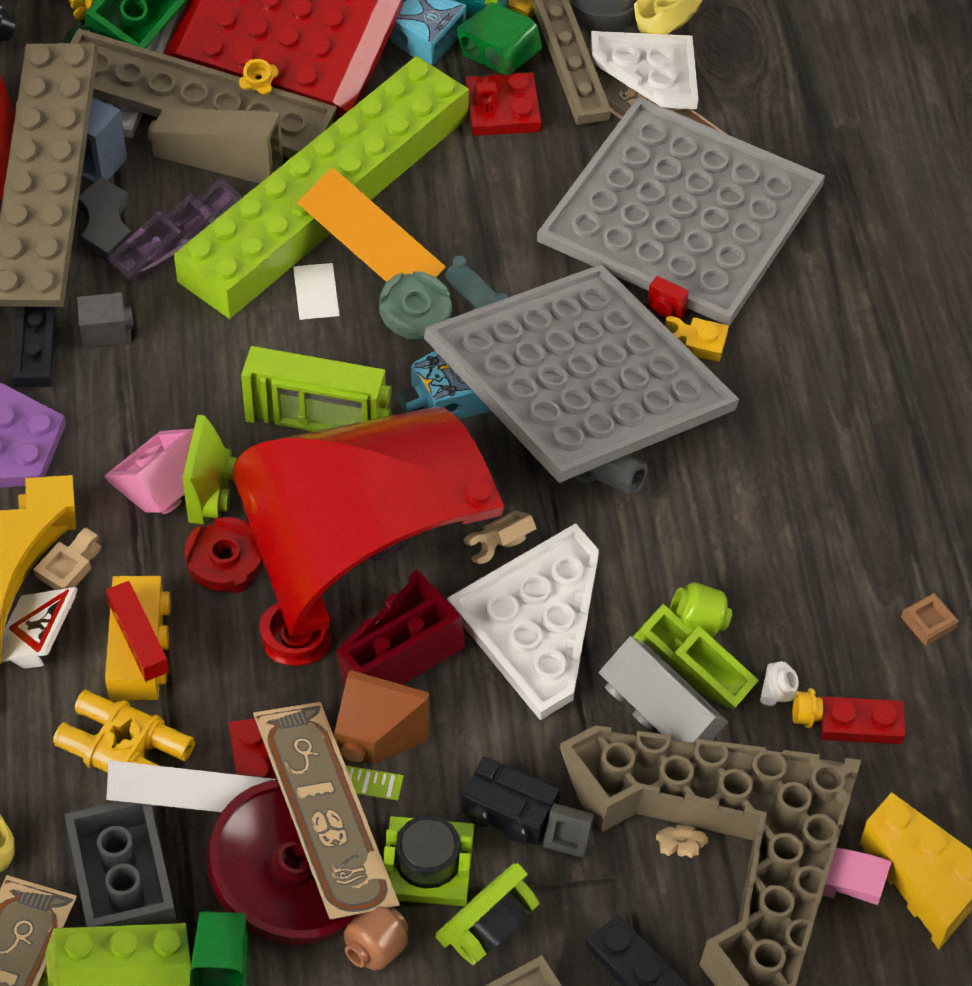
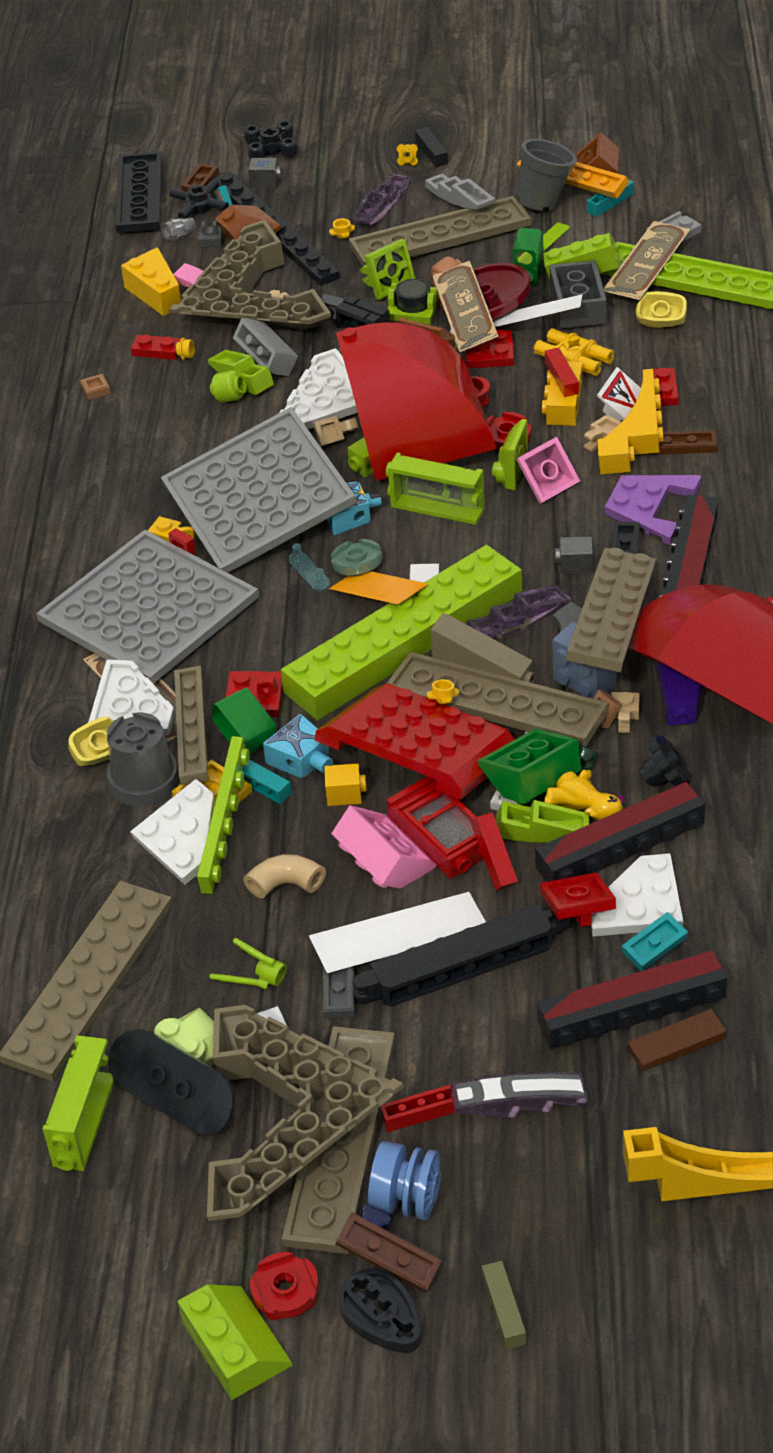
camera: 165 degrees left, 10 degrees down
white plate [760,661,799,706] -> none

